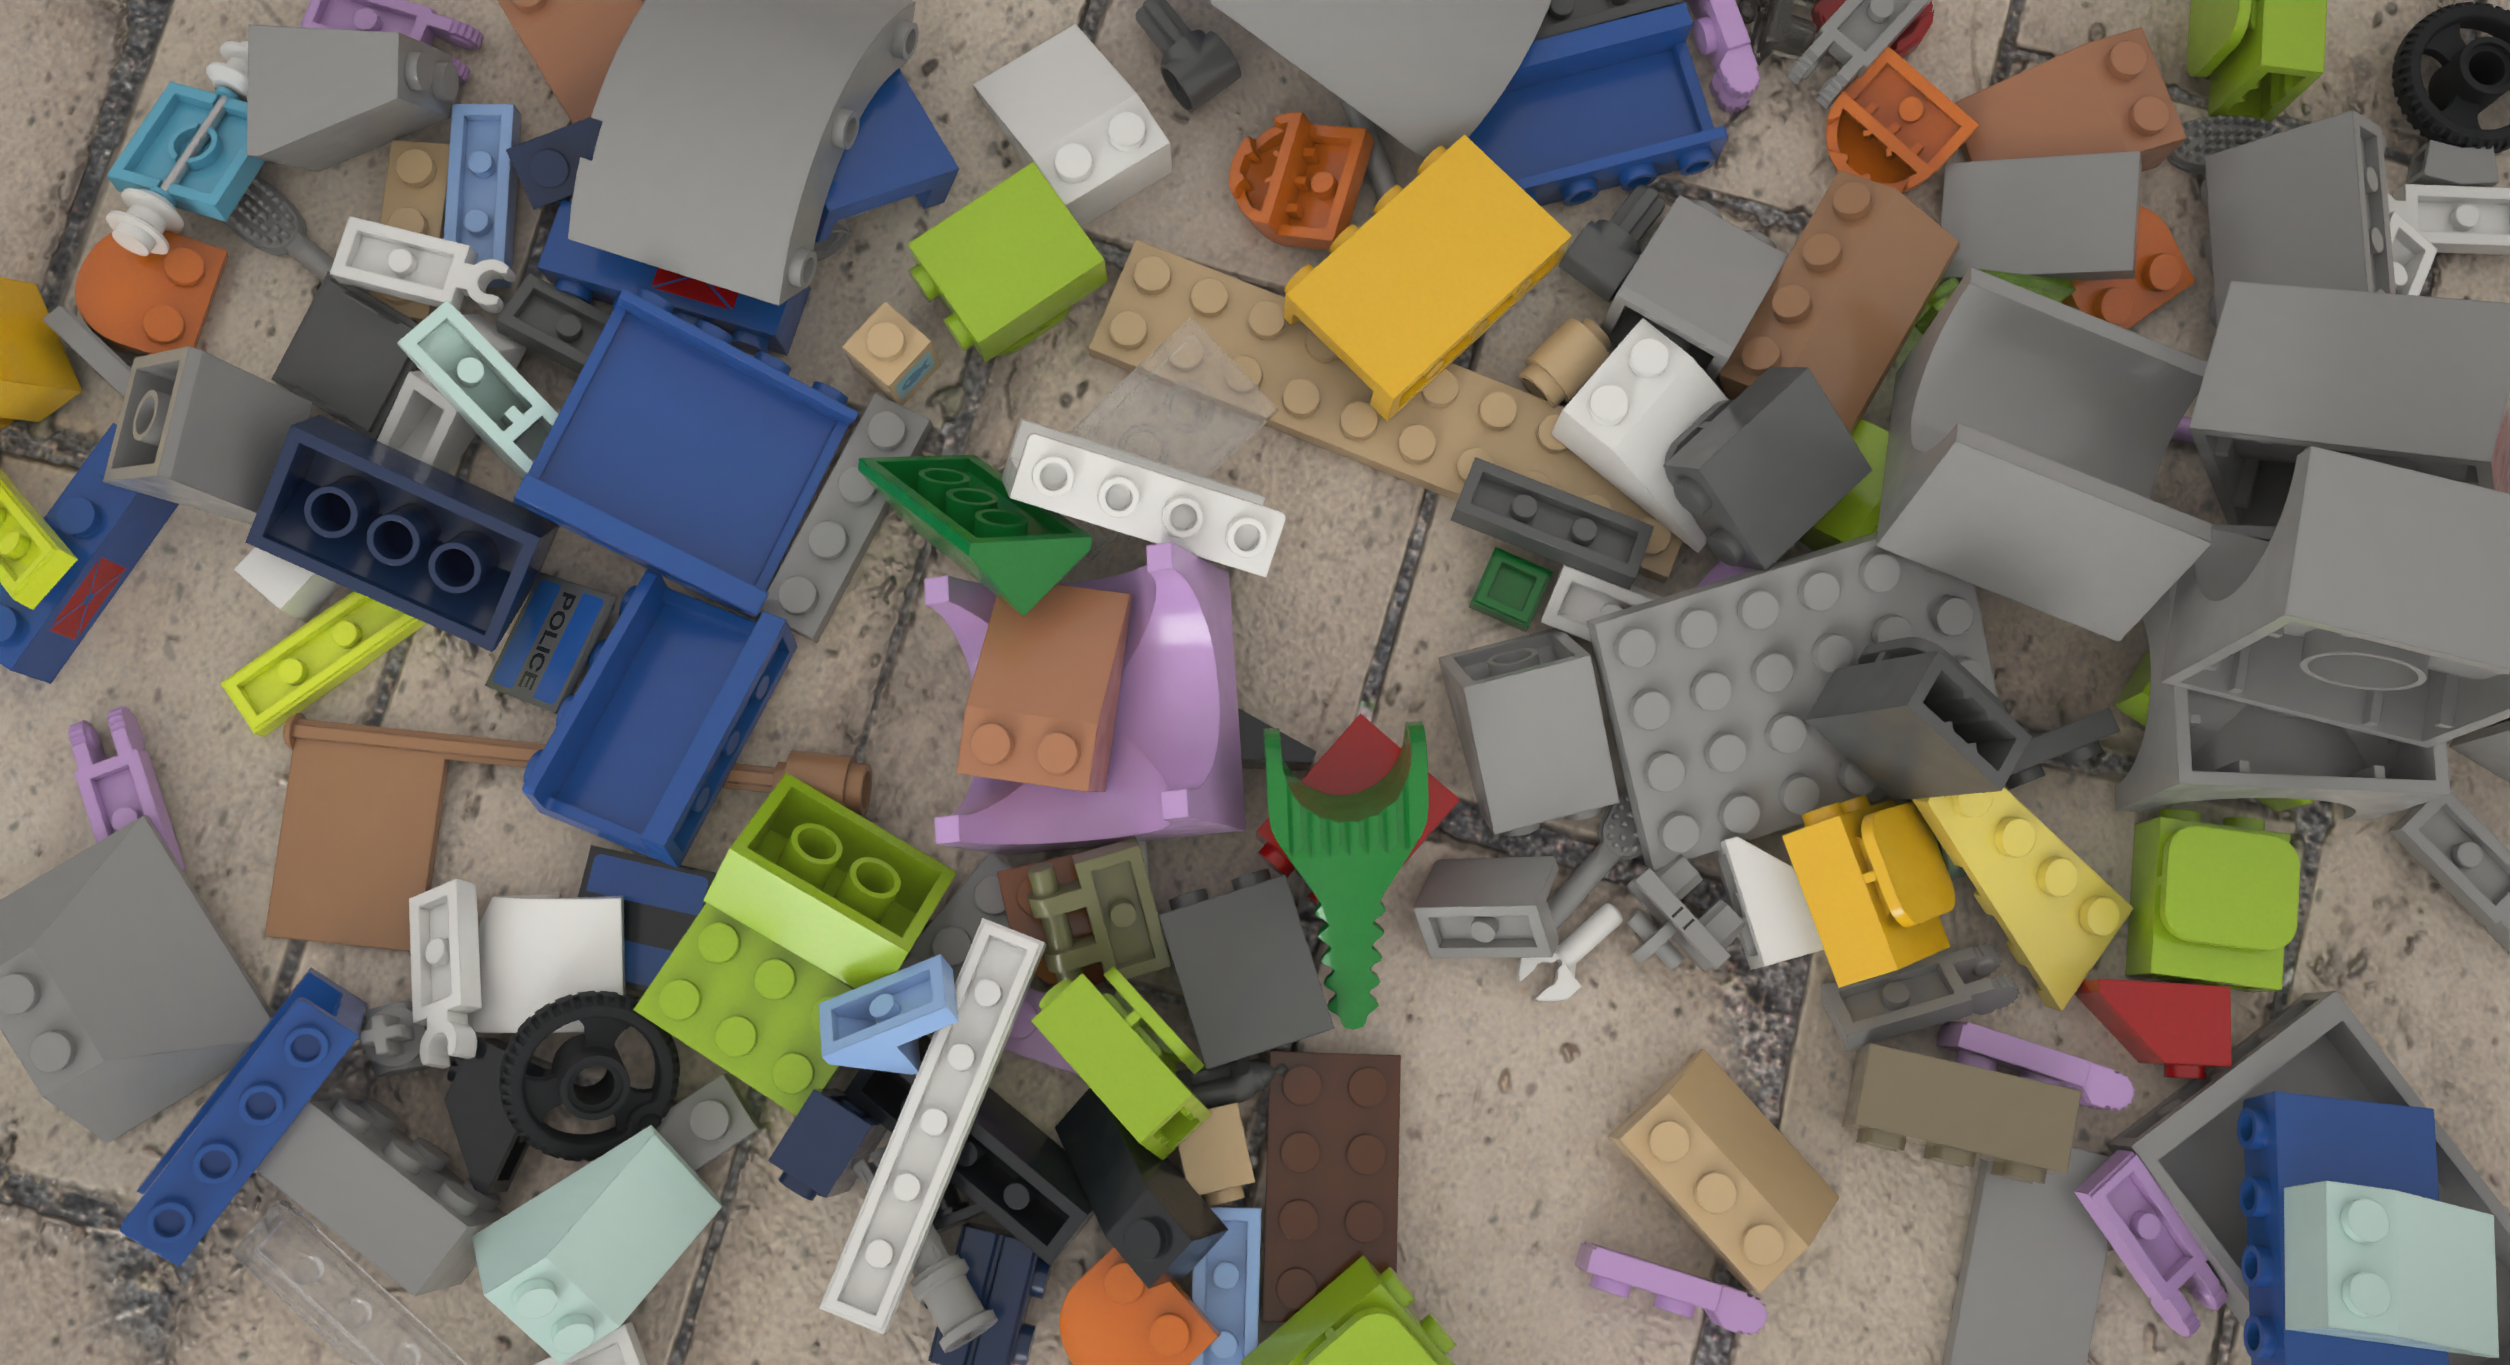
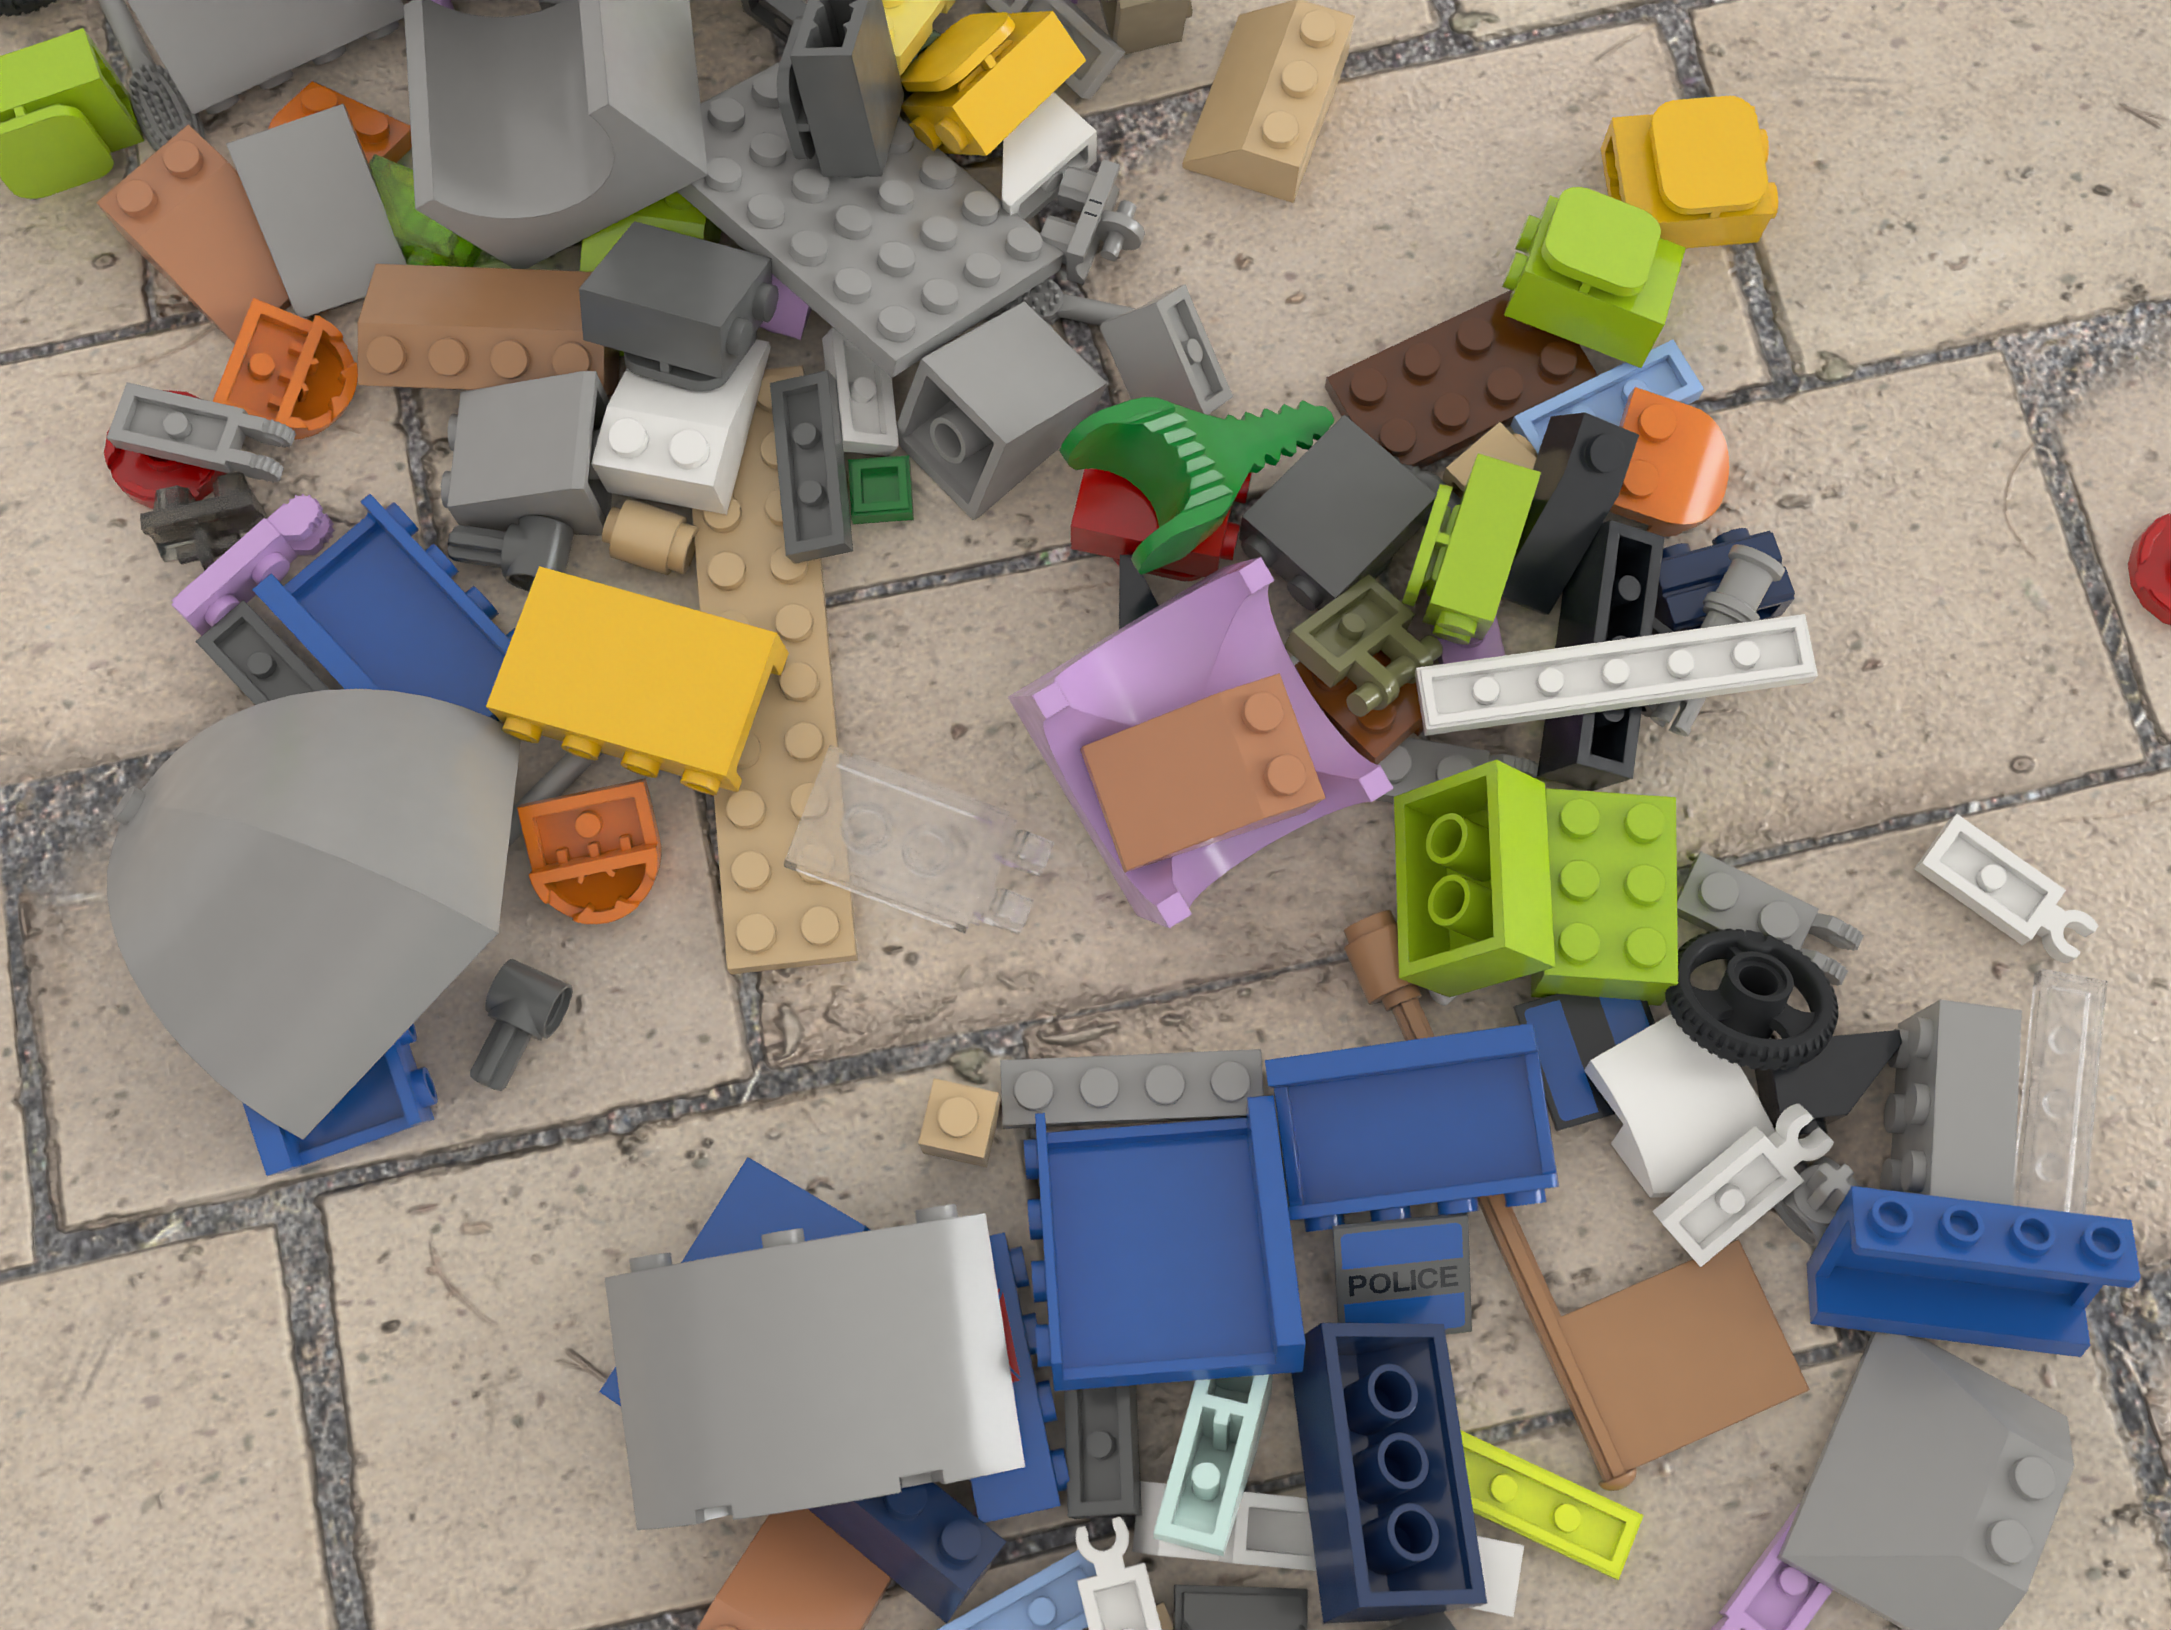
camera: 115 degrees left, 5 degrees down
light aqua slope [472,1125,722,1364] -> none
dark blue brick [768,1088,888,1201] -> none
light blue slope [818,954,959,1075] -> none
green slope [858,455,1092,617] -> none
lime brick [908,162,1108,363] -> none
white slope [973,24,1172,227] -> none
white panel [1001,418,1286,577] -> none
white bar [1516,903,1623,1002] -> none
lavender hinge [1575,1241,1769,1336] -> none

